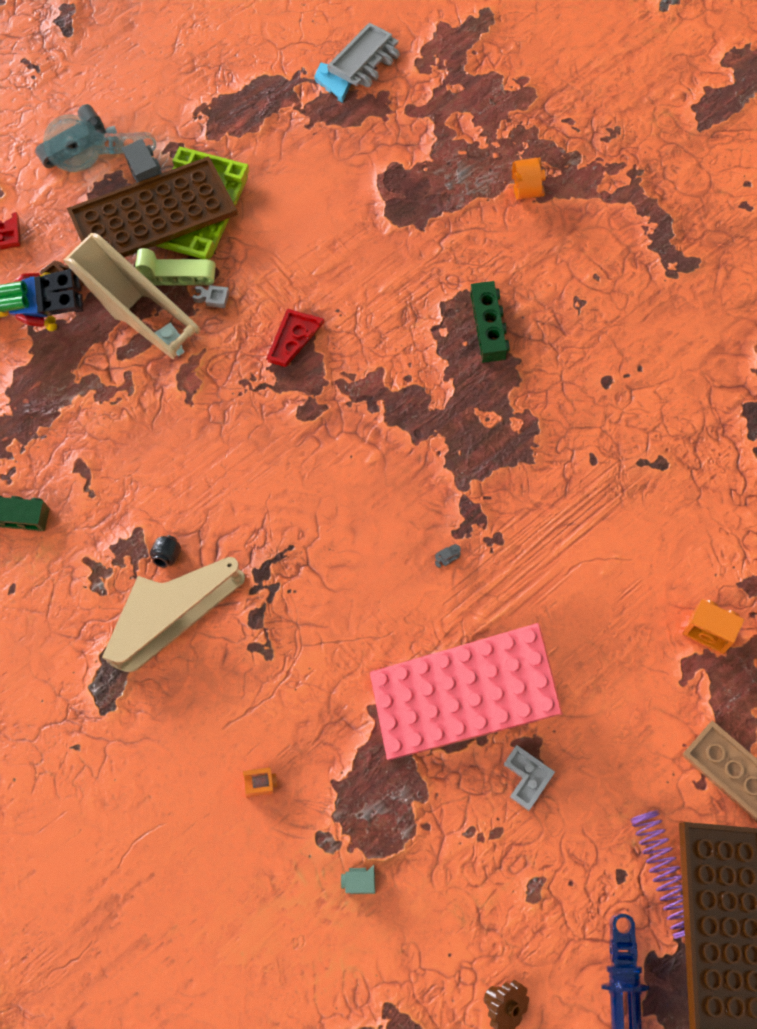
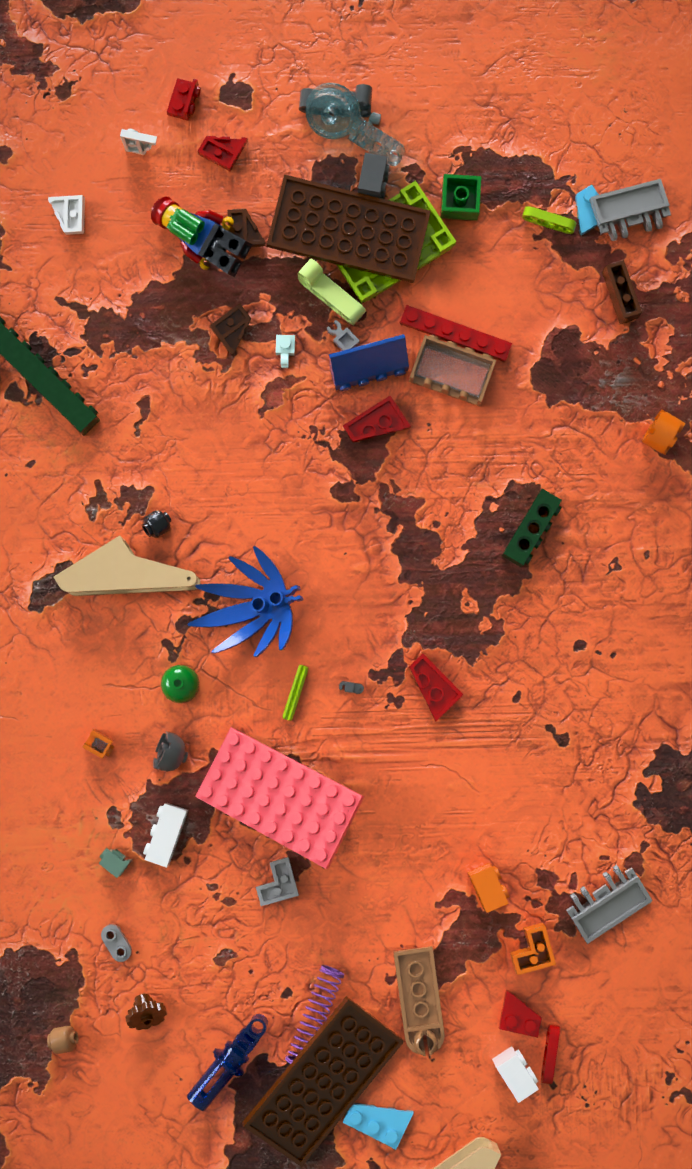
camera: 30 degrees right, 15 degrees up
tan piece [63,233,201,359] -> none
none -> light grey plate [101,924,132,962]
none -> white brick [143,803,188,868]
none -> dark grey cylinder [153,731,188,772]
none -> green cylinder [161,665,199,703]
none -> blue plant [188,546,303,657]
none -> reddish brown wing [210,304,251,356]
none -> lime axle [282,665,309,721]
none -> blue slope [329,334,409,391]
none -> red plate [400,305,512,362]
none -> clear window [409,335,496,406]
none -> red wing [409,653,463,722]
none -> green brick [440,174,481,221]
none -> lime beam [522,206,577,234]
none -> reddish brown brick [602,260,642,324]

